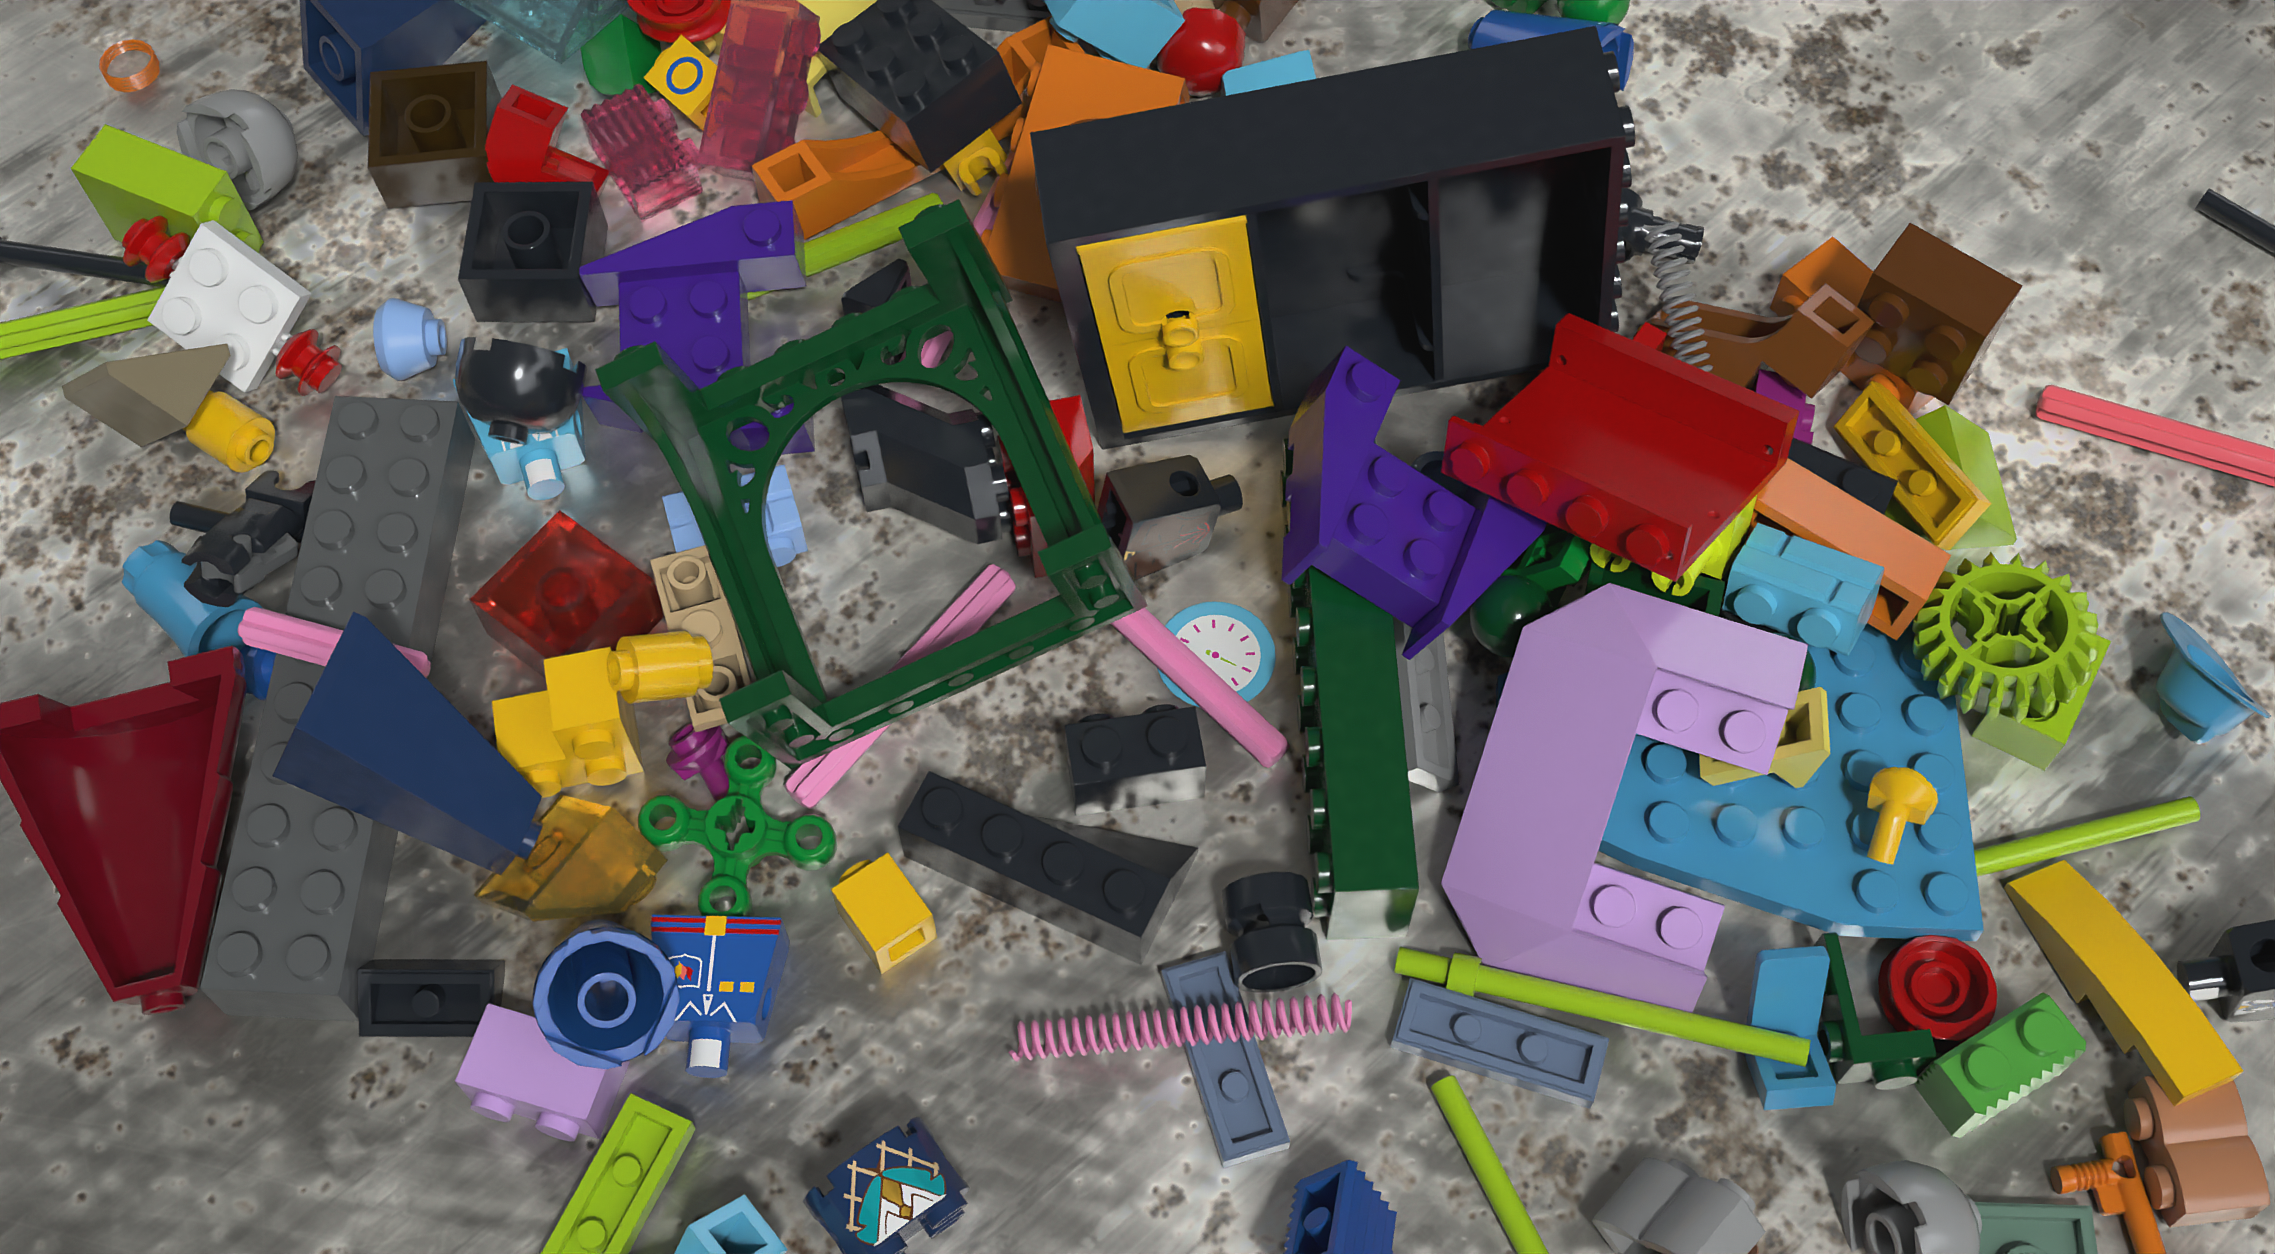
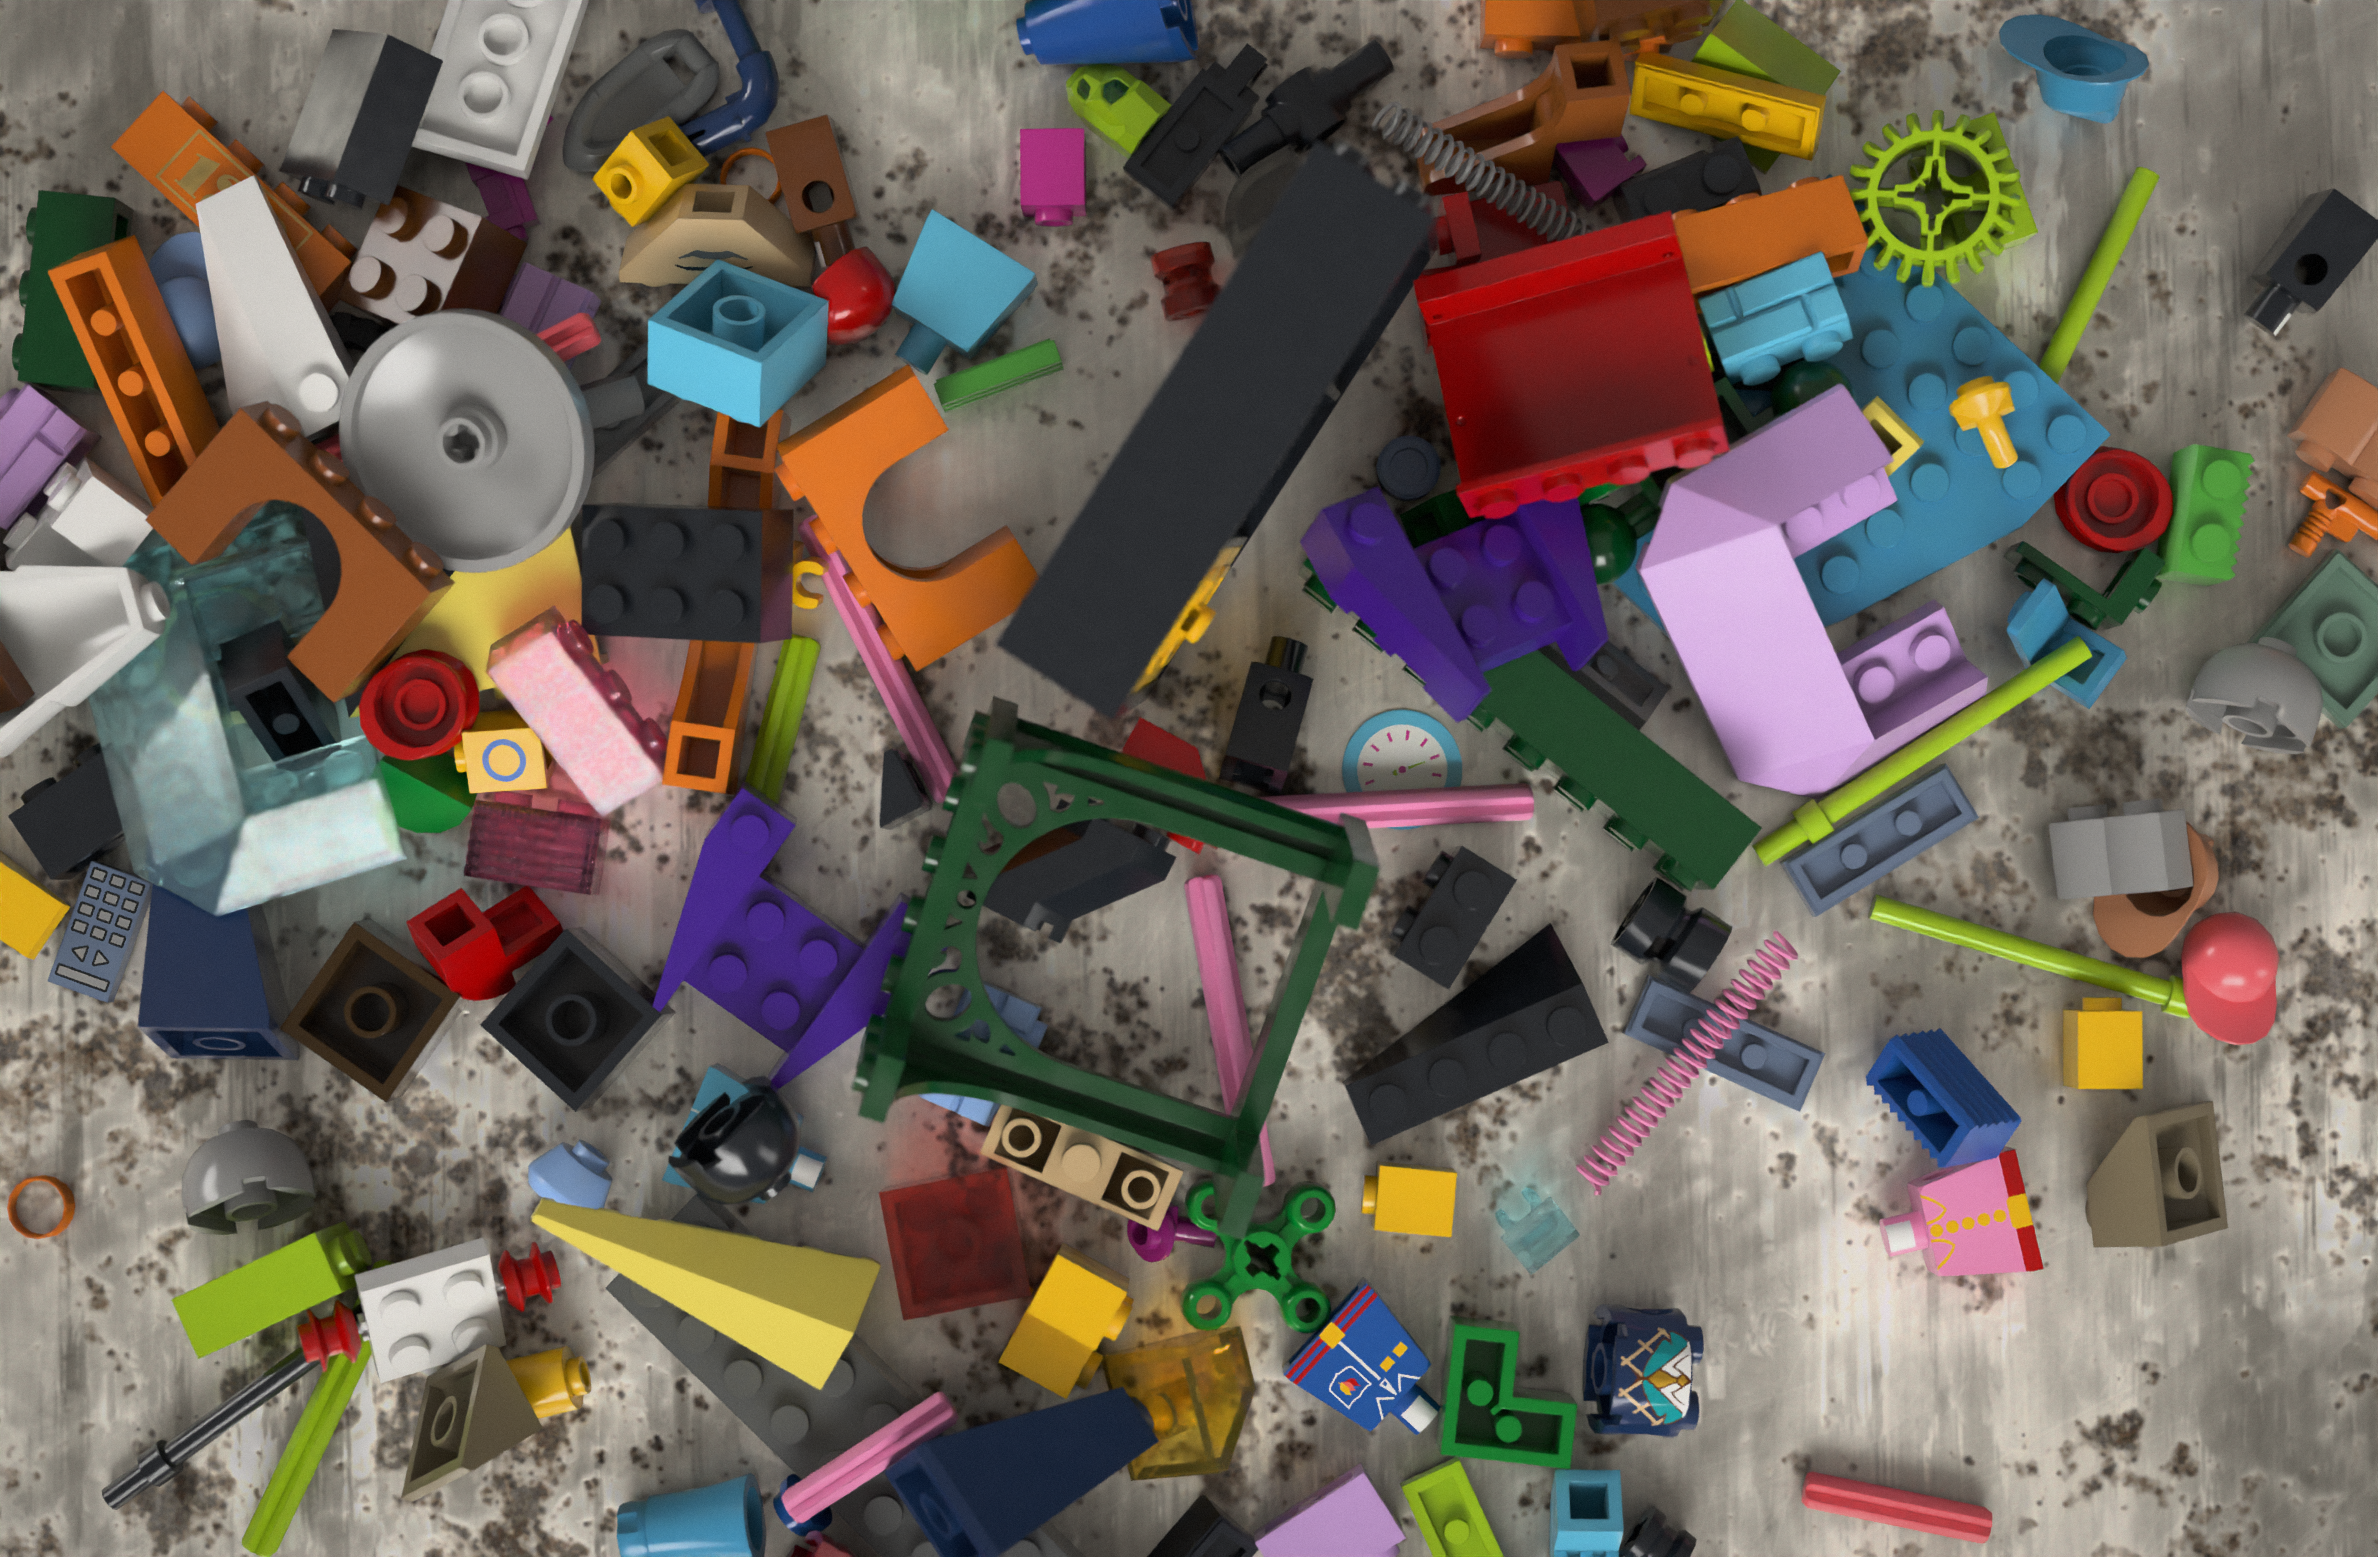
camera: 45 degrees left, 25 degrees up
black piece [169,470,315,607] -> none
blue cone [533,919,680,1069] -> none
yellow brick [607,631,713,704] -> none
yellow slope [2004,860,2244,1106] -> none
none -> light yellow wedge [531,1197,881,1390]
none -> green brick [1435,1315,1577,1469]
none -> clear light blue tile [1495,1187,1580,1275]

